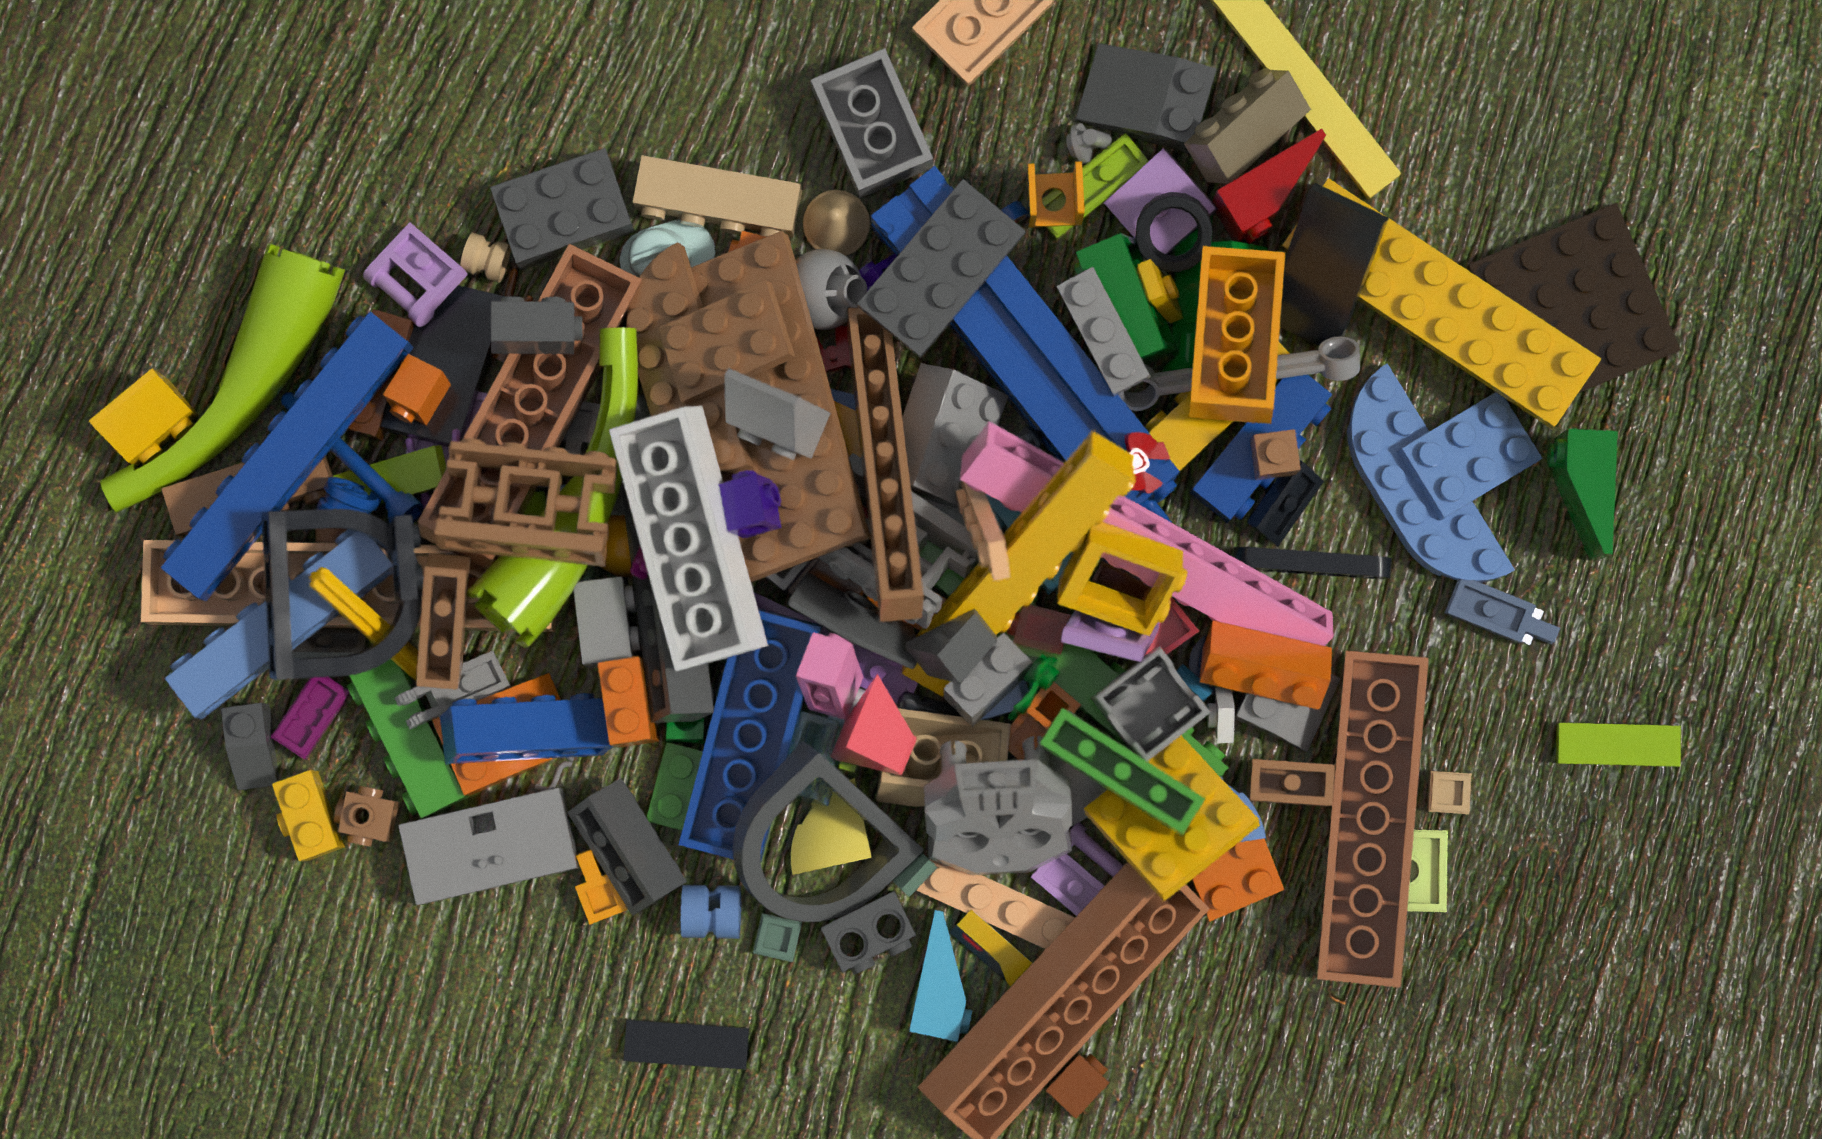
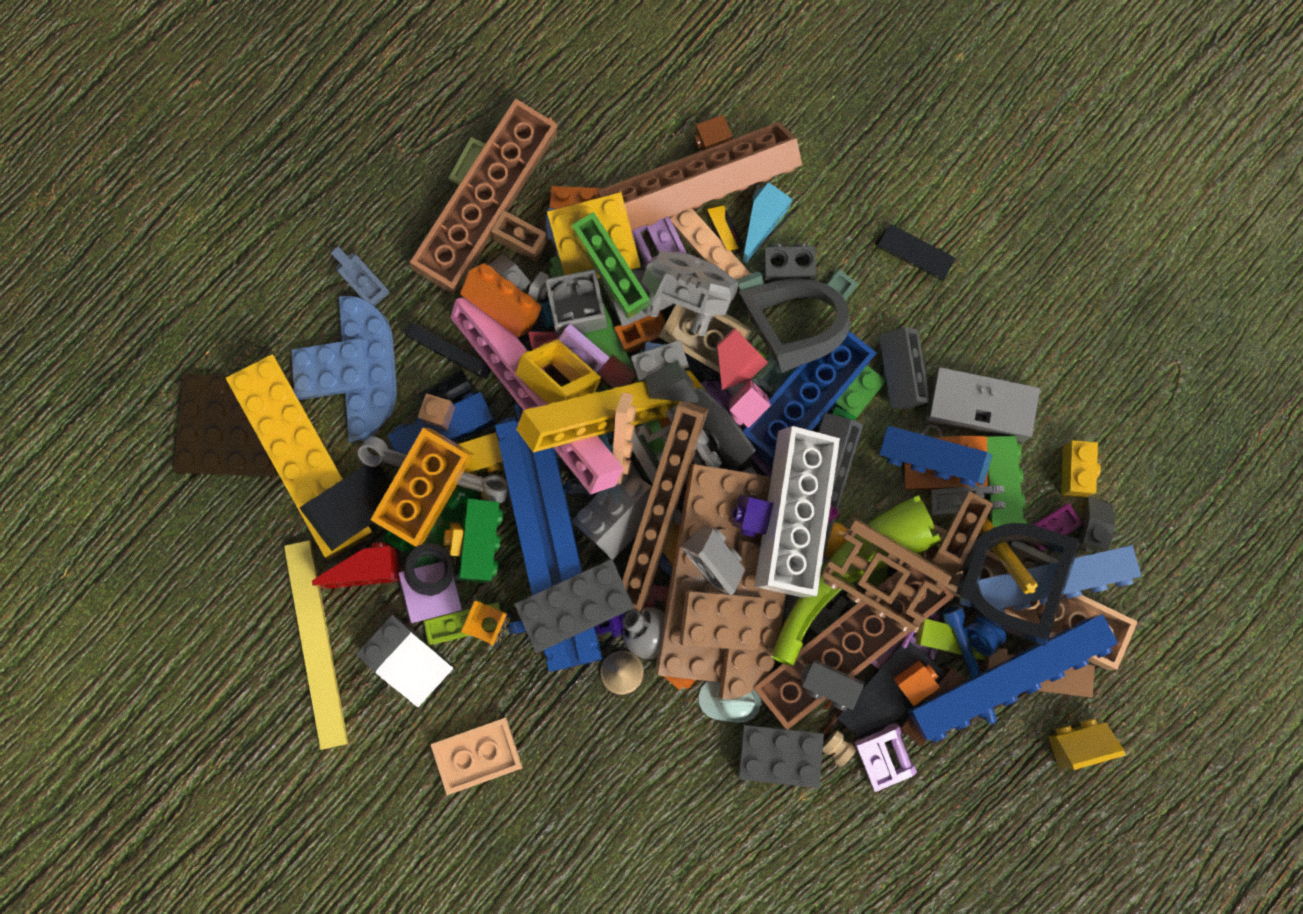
camera: 155 degrees left, 5 degrees down
lime brick [100,243,345,512] -> none
medium nougat brick [334,786,400,847] -> none
light grey brick [574,577,642,669] -> none
light orange plate [575,849,628,925] -> none
orange brick [598,657,660,748] -> none
tan brick [633,155,802,238] -> none
medium blue wheel [681,885,741,939] -> none
light yellow brick [791,778,872,875] -> none
light grey brick [811,48,933,199] -> none
green plate [1007,653,1060,720] -> none
light grey plate [1057,267,1150,396] -> none
light grey plate [1067,123,1112,164] -> none
red piece [1124,432,1170,494] -> none
dark tan brick [1184,69,1311,184] -> none
tan tile [1427,771,1472,814] -> none
green slope [1547,428,1618,561] -> none
lime tile [1556,723,1681,767] -> none

